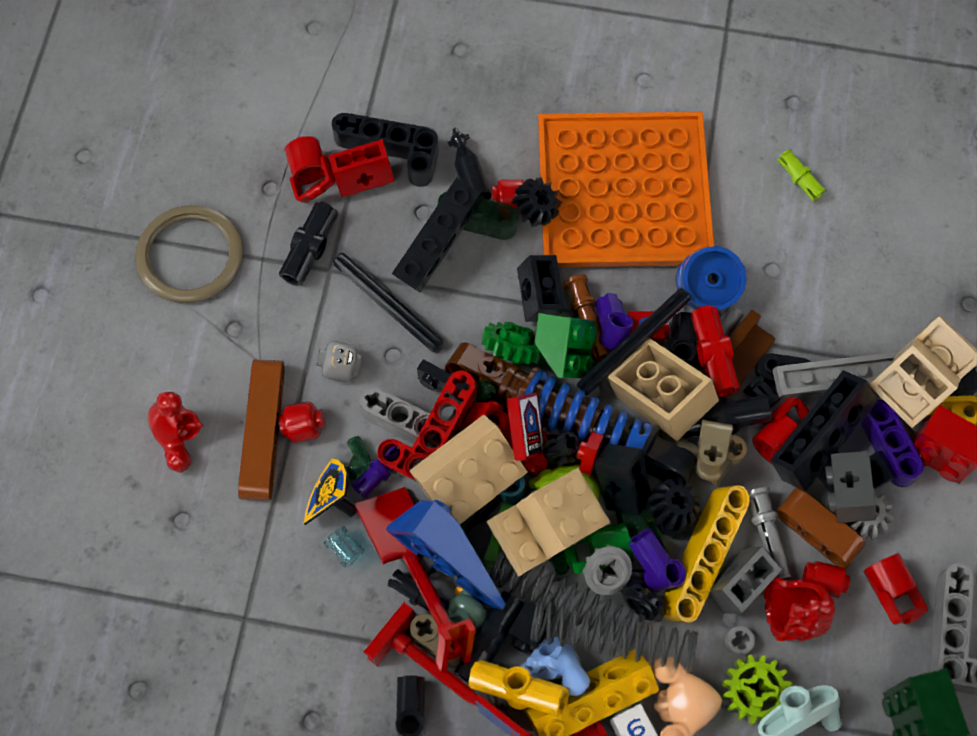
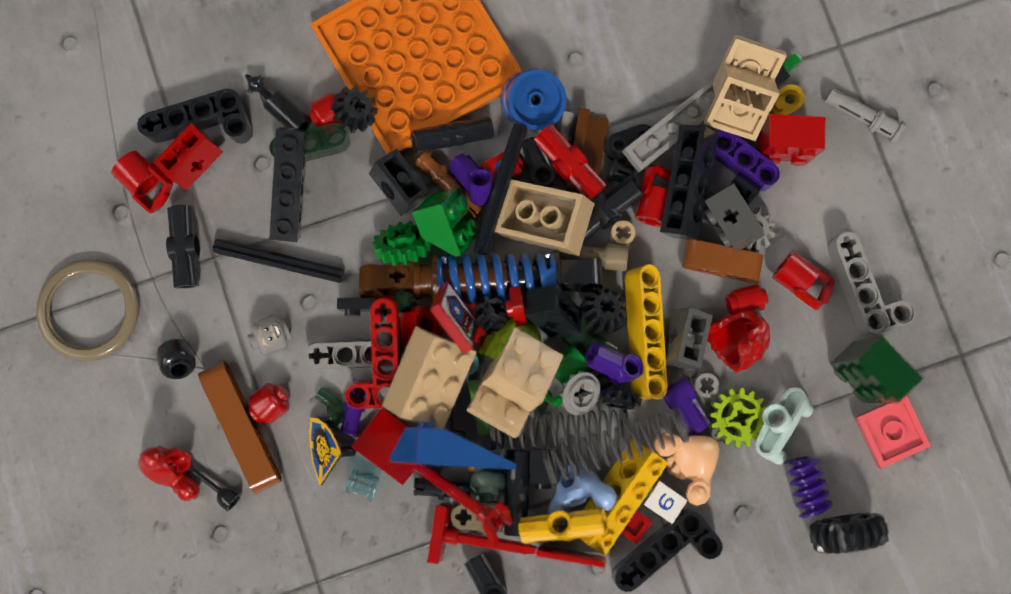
camera: 30 degrees left, 15 degrees up
dark tan piece [696,420,733,481] -> none
light grey pin [748,487,793,579] -> none
none -> black head [157,339,196,380]
none -> black hinge [186,461,242,512]
none -> black axle [410,116,494,153]
none -> dark purple piece [663,377,711,436]

